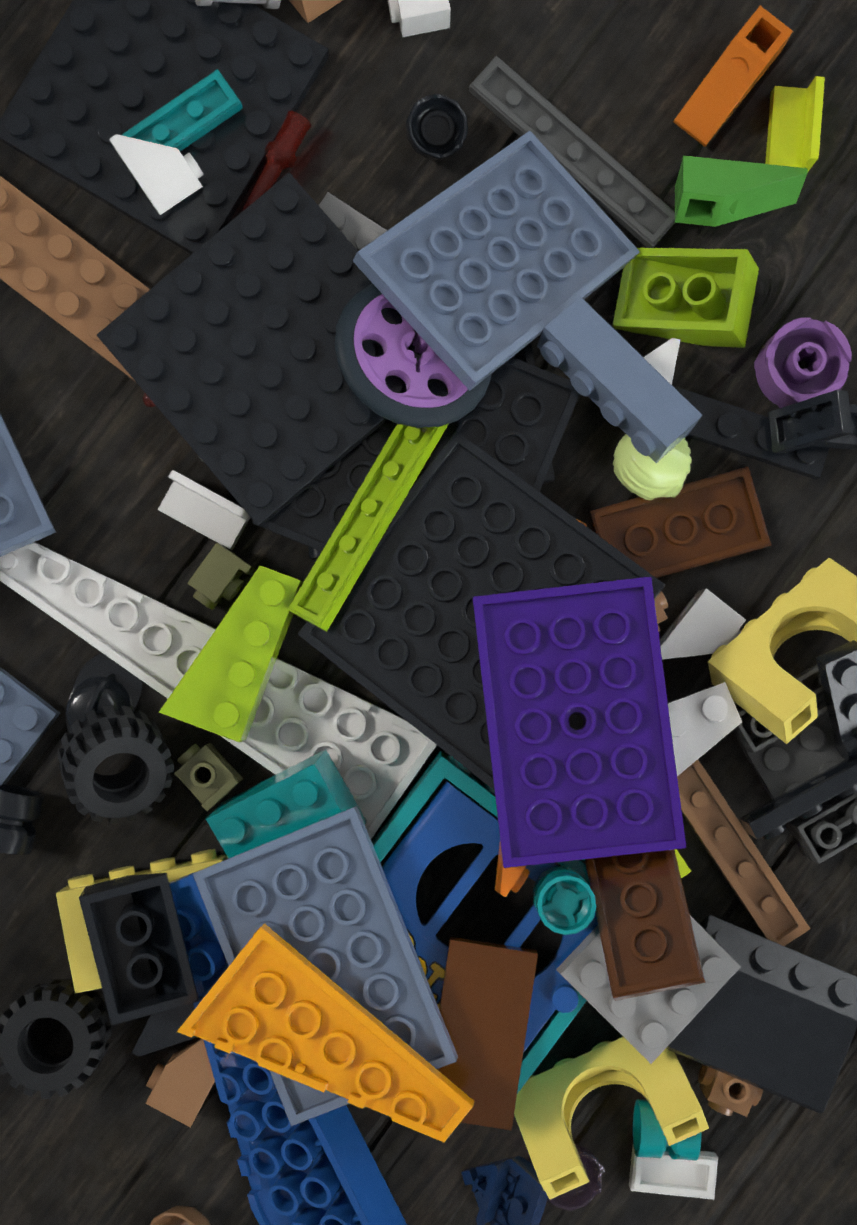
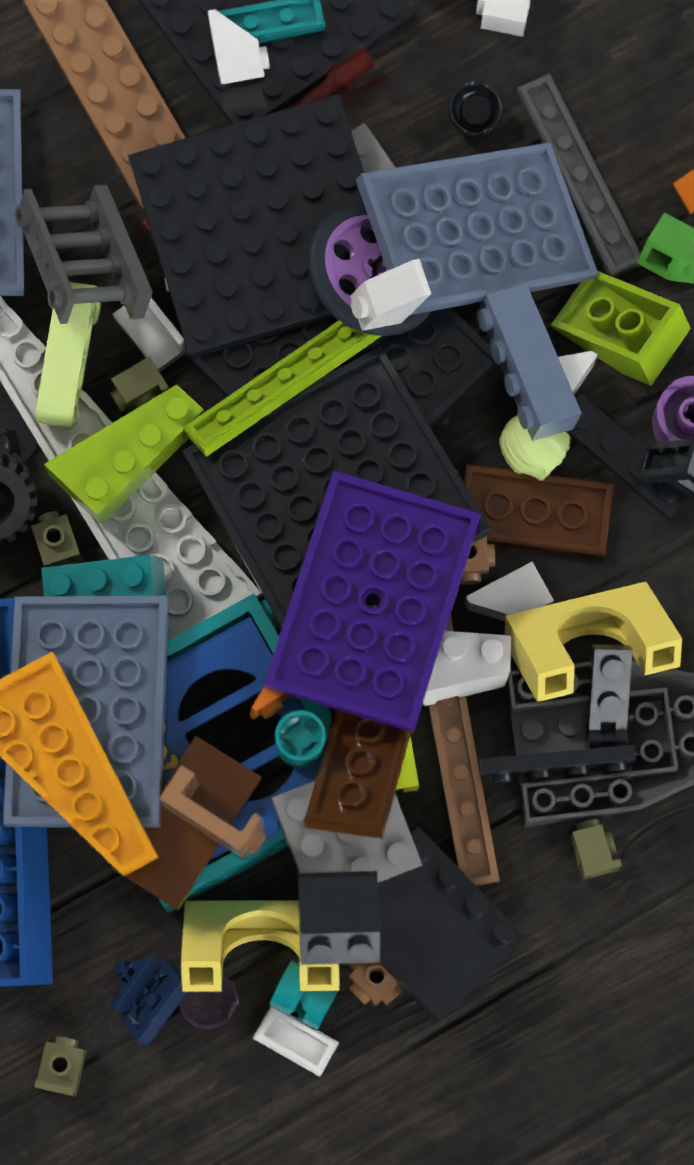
camera: 25 degrees right, 10 degrees down
none -> dark grey fence [15,185,153,324]
none -> yellowish green beam [35,282,101,428]
none -> medium nougat panel [159,765,267,859]
none -> black slope [298,871,380,965]
none -> white slope [350,259,431,331]

